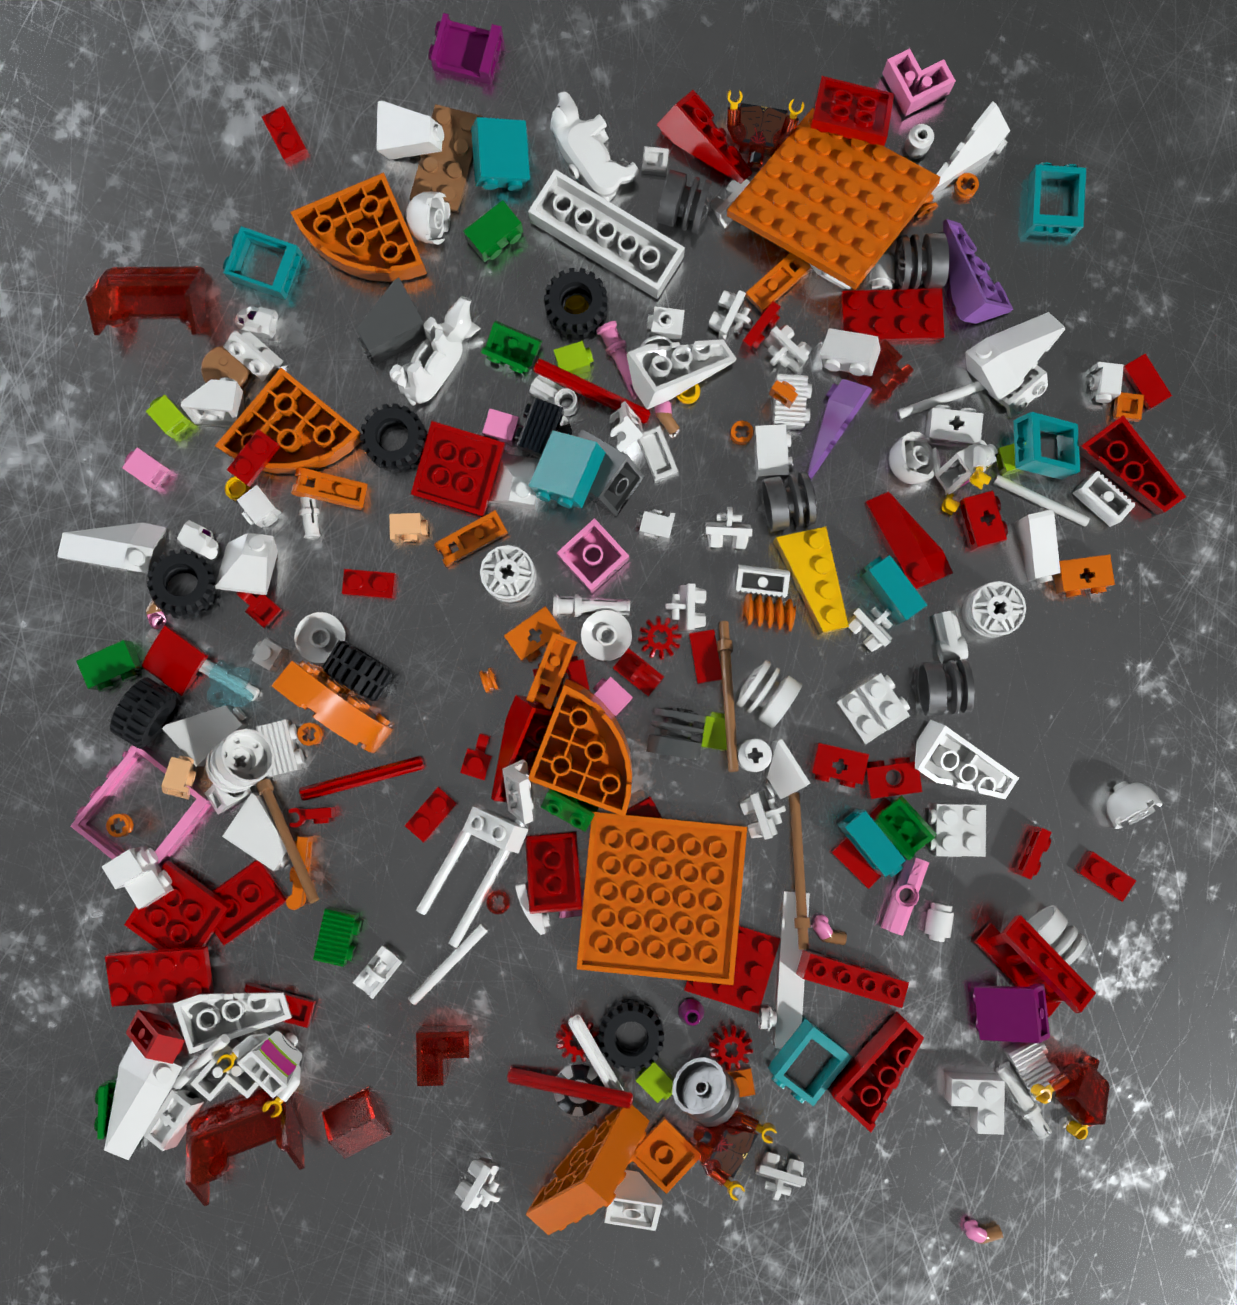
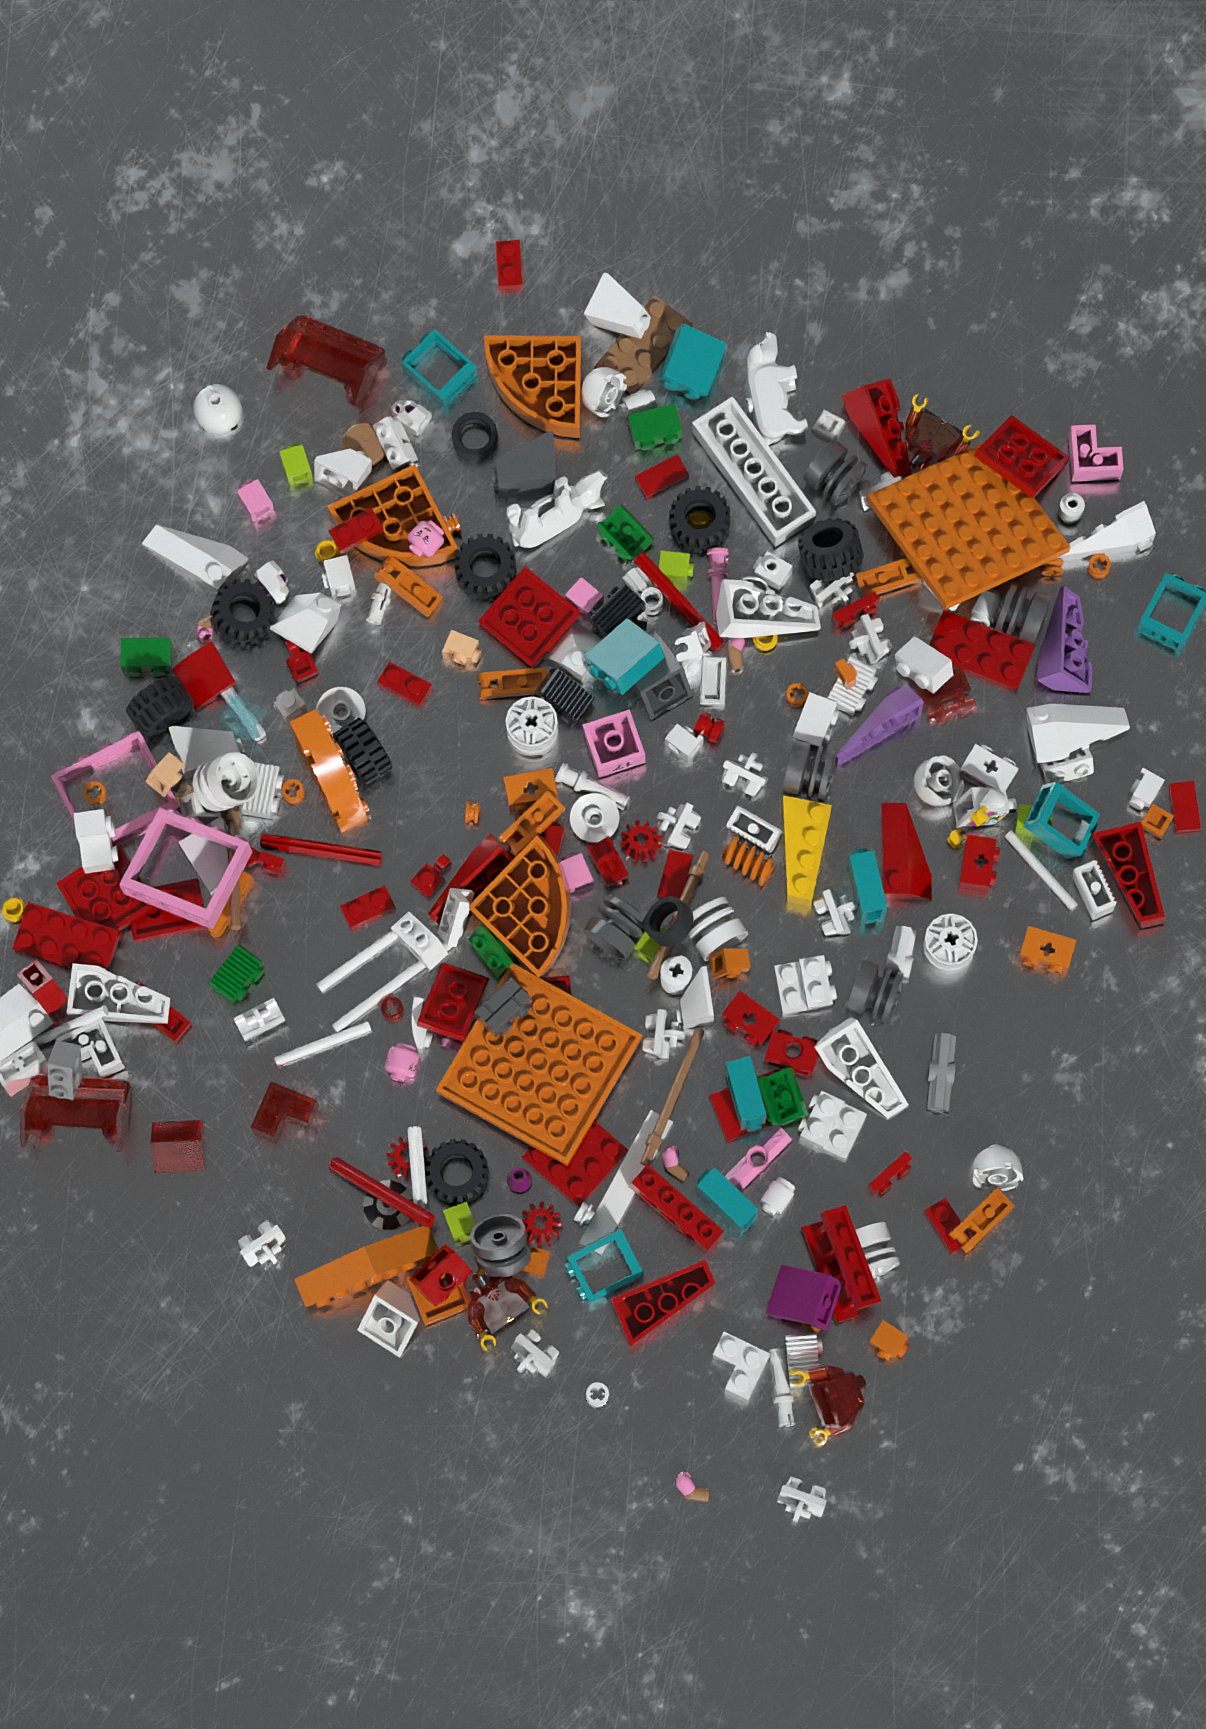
camera: 25 degrees right, 10 degrees down
white torso [216,1031,302,1117] -> none
magenta panel [428,13,504,85] -> none
white bar [897,381,985,419] -> none
white slope [1014,509,1060,584] -> none
none -> yellow plate [2,897,26,922]
none -> light grey brick [47,1040,82,1100]
none -> bright pink window [119,807,252,929]
none -> white cylinder [193,384,243,435]
none -> bright pink head [384,1043,420,1082]
none -> bright pink head [408,520,444,557]
none -> red brick [409,1244,473,1307]
none -> orange bush [443,513,462,537]
none -> black tyre [451,412,498,461]
none -> dark grey brick [474,977,532,1037]
none -> black brick [535,668,595,723]
none -> white bush [586,1382,609,1407]
none -> white brick [619,390,657,418]
none -> red tile [635,454,689,499]
none -> black tyre [644,896,694,947]
none -> red wheel [693,711,726,743]
none -> teal brick [696,1167,759,1235]
none -> orange brick [709,948,751,979]
none -> white hips [777,1477,827,1522]
none -> black tyre [798,518,864,582]
none -> orange brick [868,1320,910,1361]
none -> light grey piece [927,1033,956,1112]
none -> orange plate [949,1187,1015,1253]

